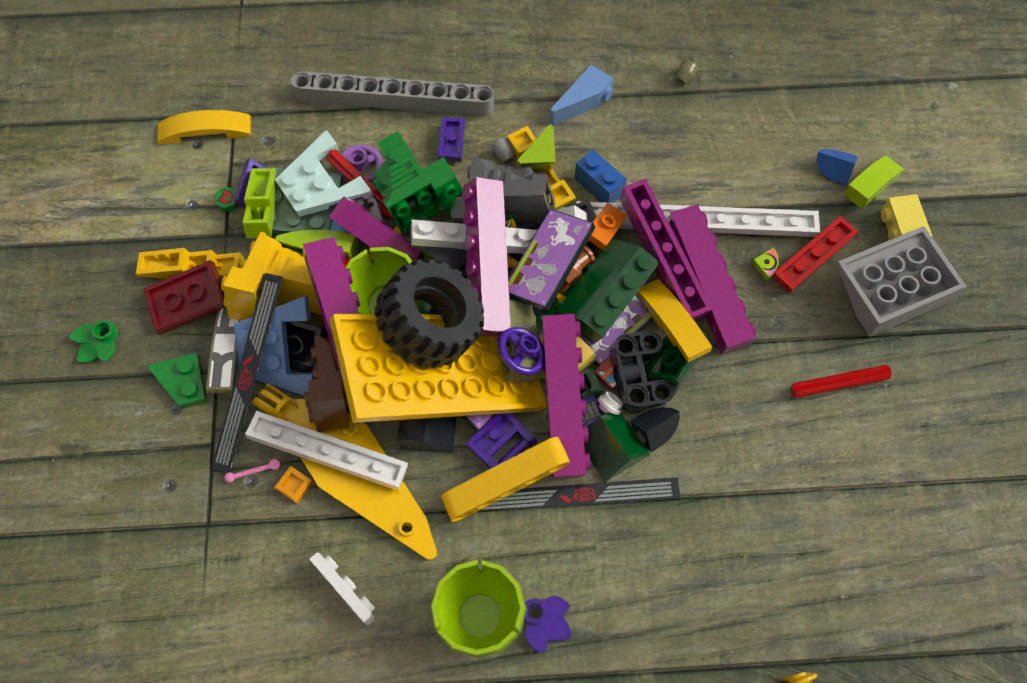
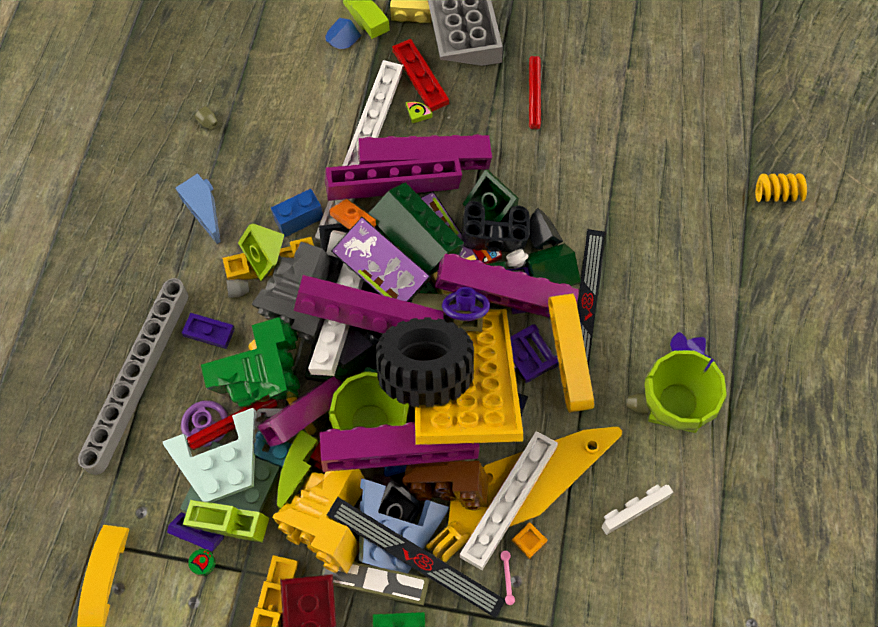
camera: 75 degrees left, 0 degrees up
yellow slope [637,279,712,362] -> none

